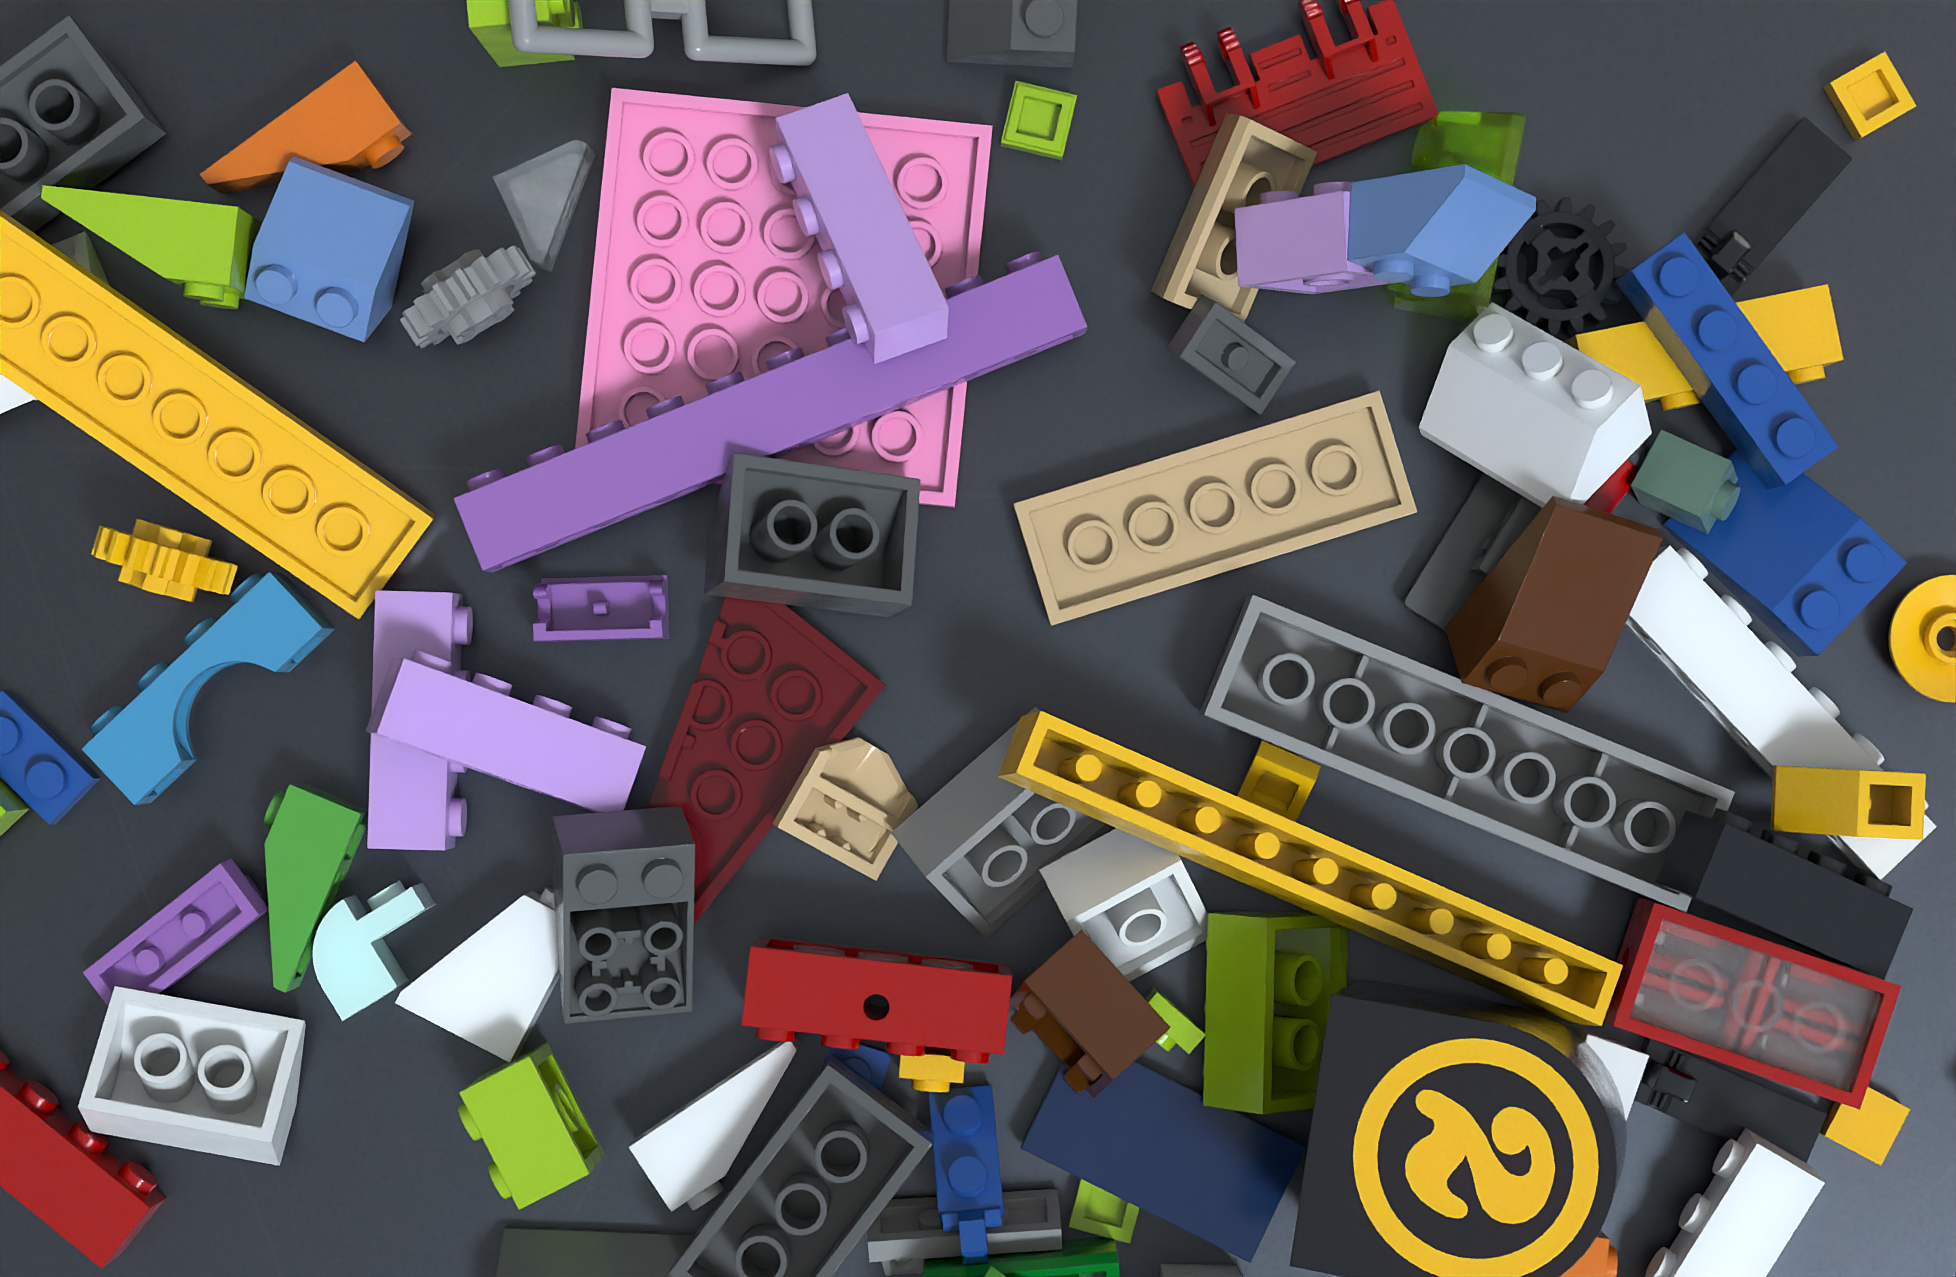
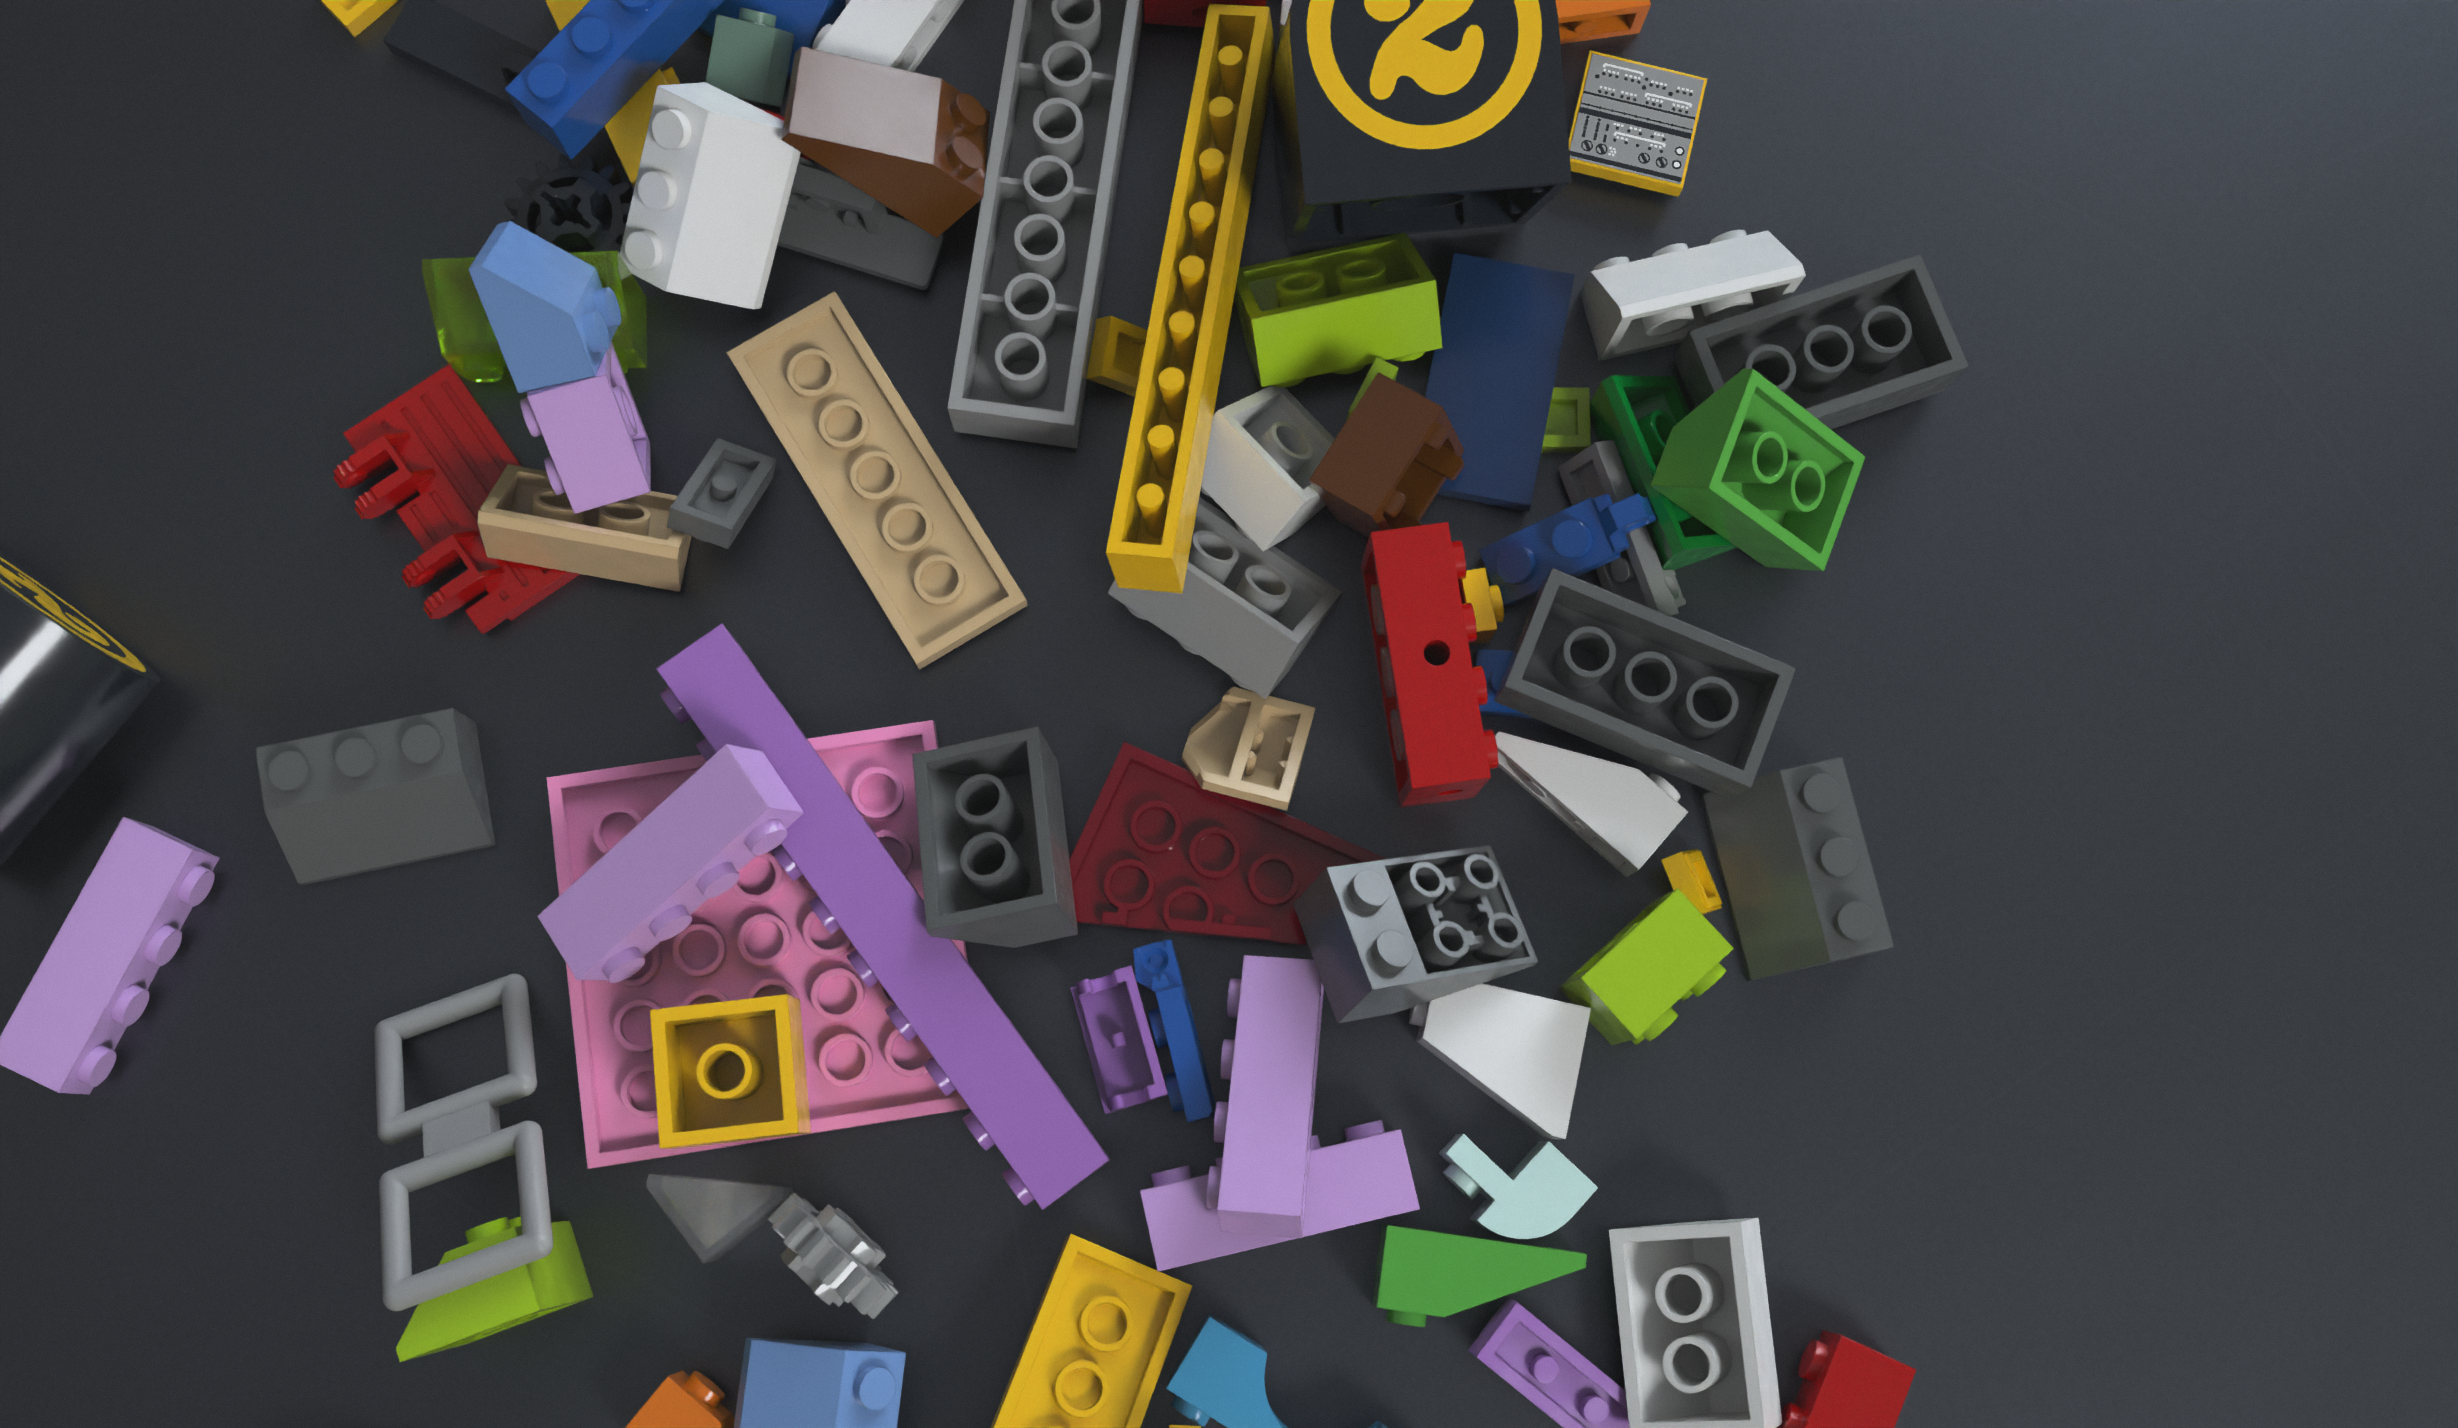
camera: 110 degrees left, 10 degrees down
lime tile [1001,81,1077,161] -> none
none -> yellow brick [650,994,811,1149]
none -> blue hinge [1133,939,1216,1123]
none -> yellow tile [1661,848,1723,915]

